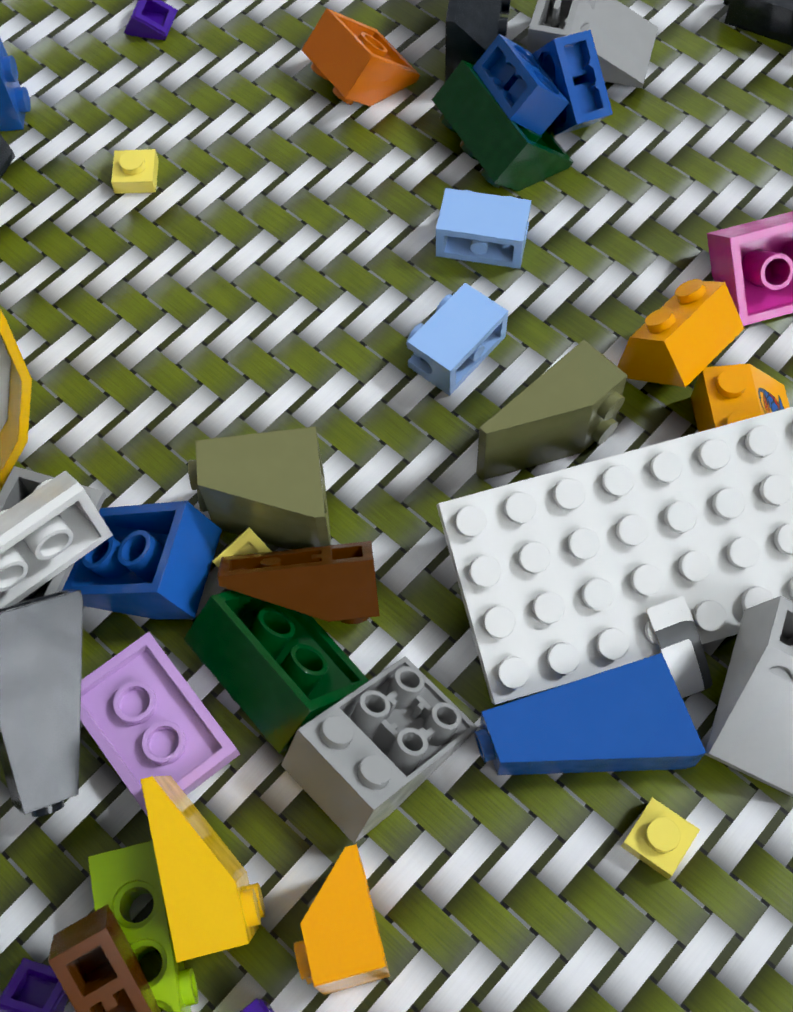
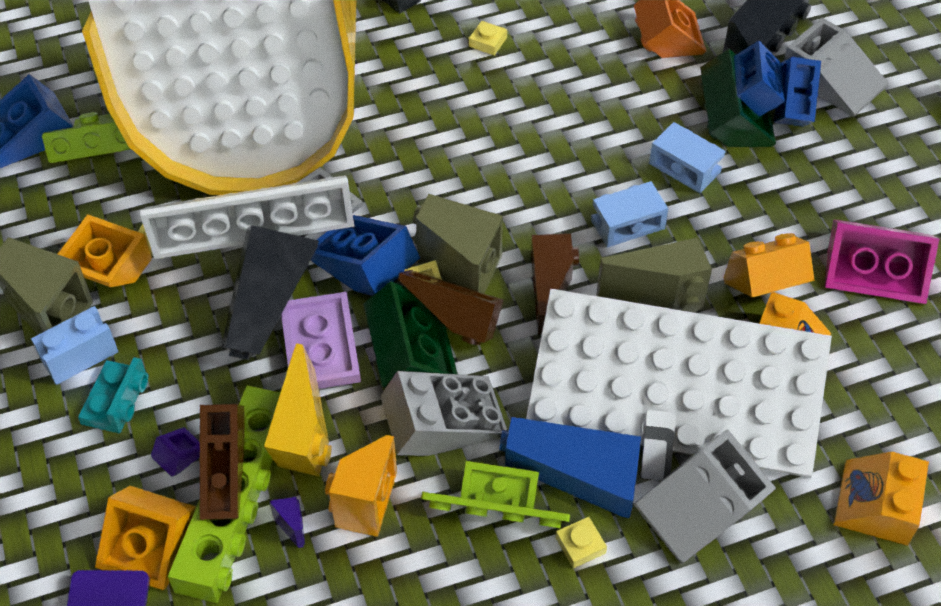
camera: 25 degrees right, 10 degrees down
none -> lime bracket [421,461,570,528]
none -> reddish brown slope [531,234,579,335]

